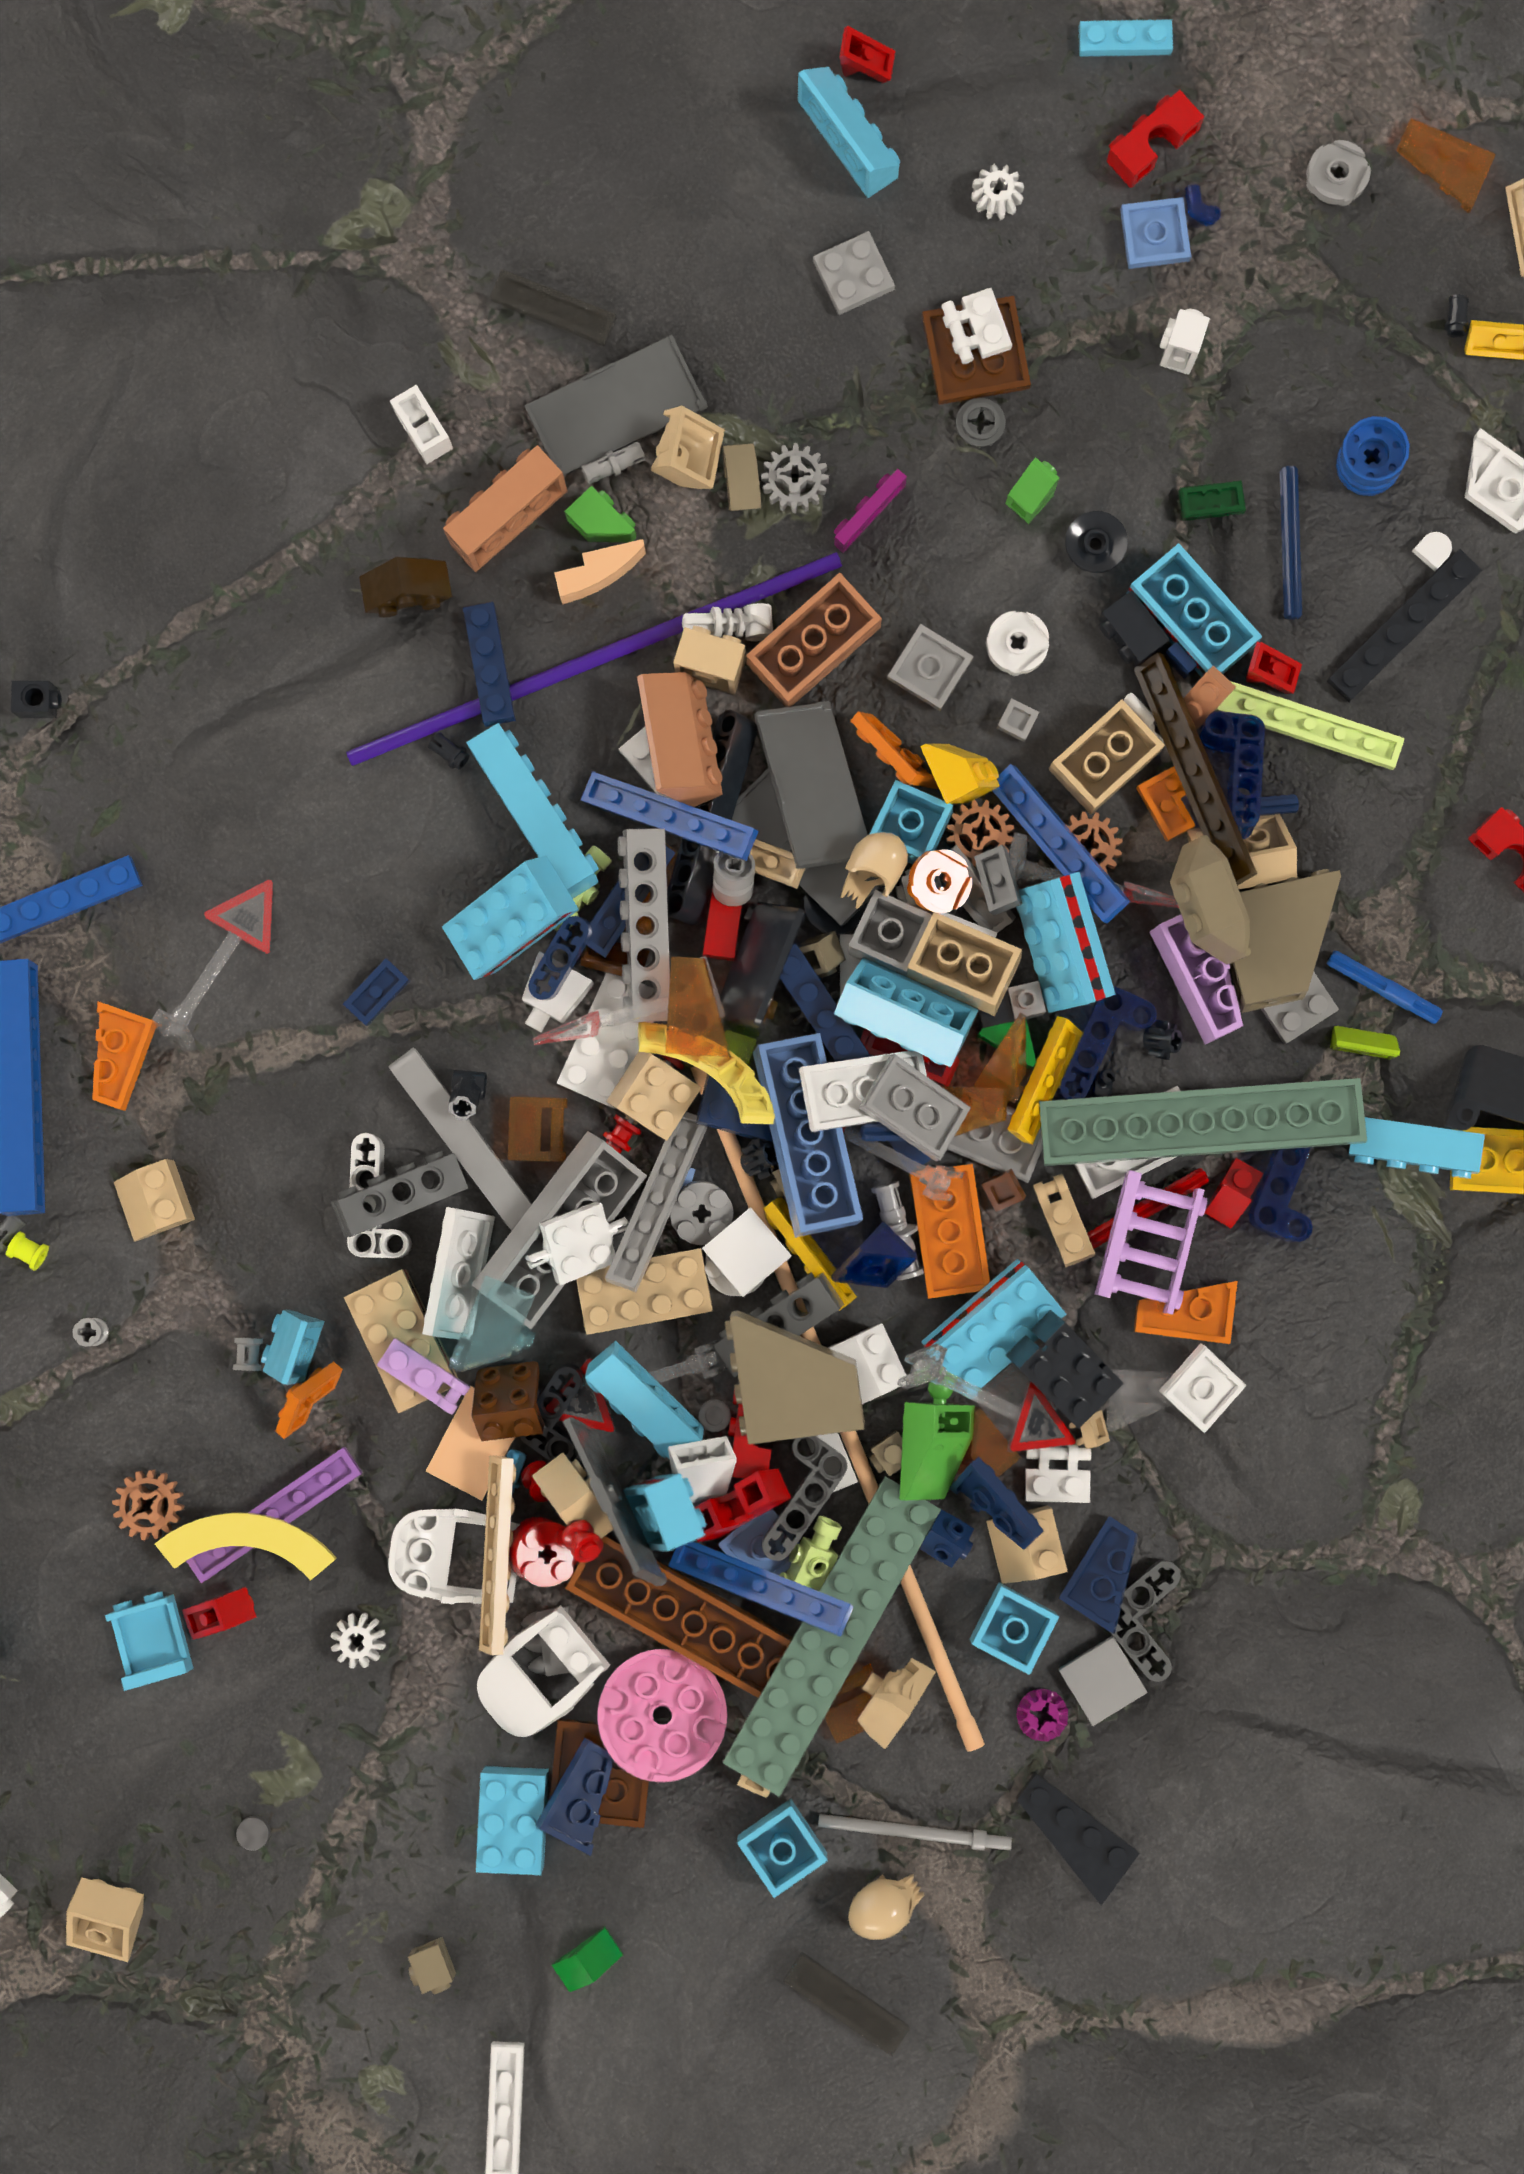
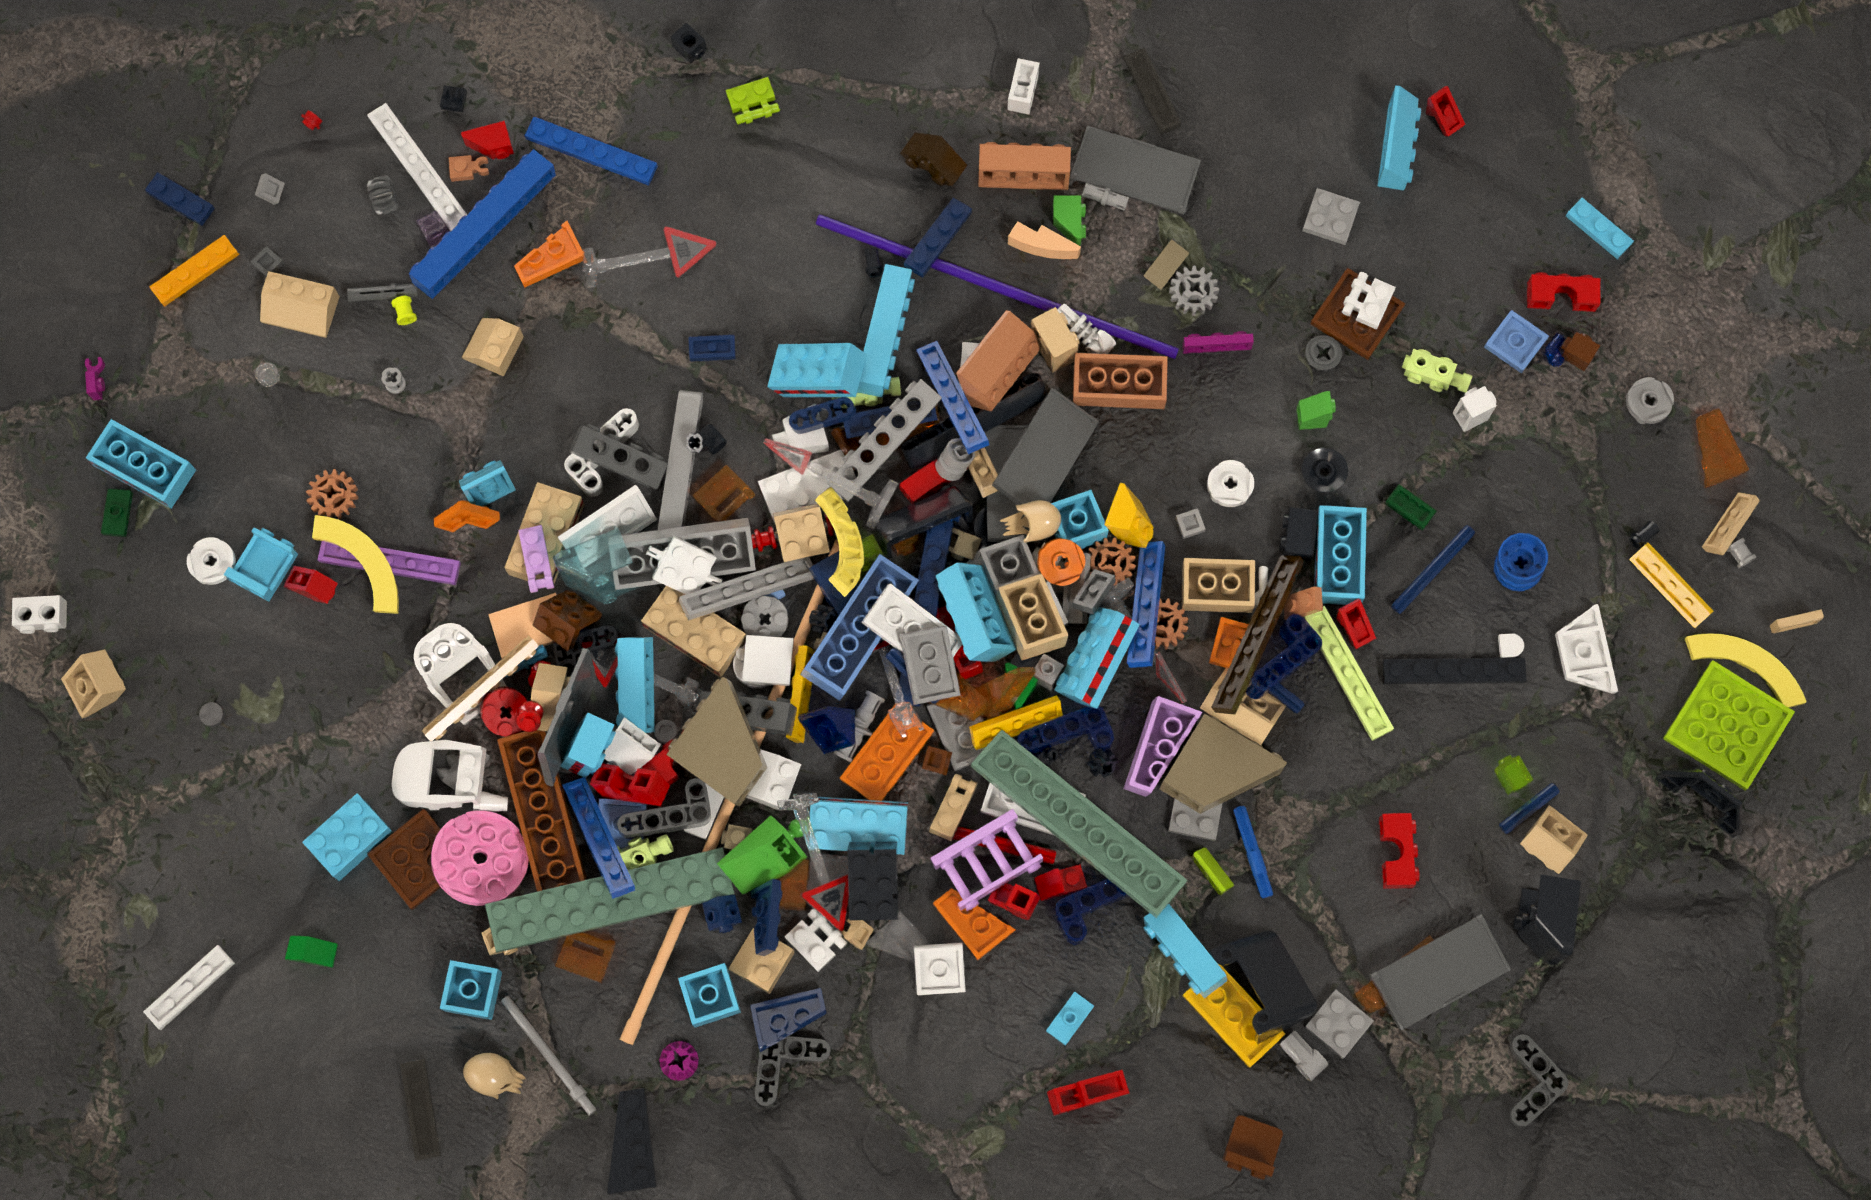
camera: 40 degrees right, 10 degrees down
light grey bush [233,1338,263,1371] -> none
white gear [331,1613,386,1668] -> none
dark tan brick [408,1937,456,1994] -> none
dark blue wing [535,1738,614,1856] -> none
tan brick [651,406,725,489] -> none
clear orange wing [665,957,731,1057] -> none
orange wing [850,711,939,789] -> none
tan brick [858,1658,936,1749] -> none
light grey plate [887,624,974,711] -> none
white gear [971,164,1024,220] -> none
light grey tile [1058,1636,1148,1726] -> none
dark blue tile [1165,642,1197,679] -> none
dark tan wedge [1170,835,1251,965] -> none
none -> white plate [187,537,236,585]
none -> white cone [473,791,508,812]
none -> lime plate [726,77,780,125]
none -> red brick [988,883,1040,920]
none -> medium azure plate [1046,992,1094,1046]
none -> red slope [1047,1070,1129,1116]
none -> yellowish green brick [1402,349,1472,393]
none -> reddish brown brick [1560,332,1600,371]

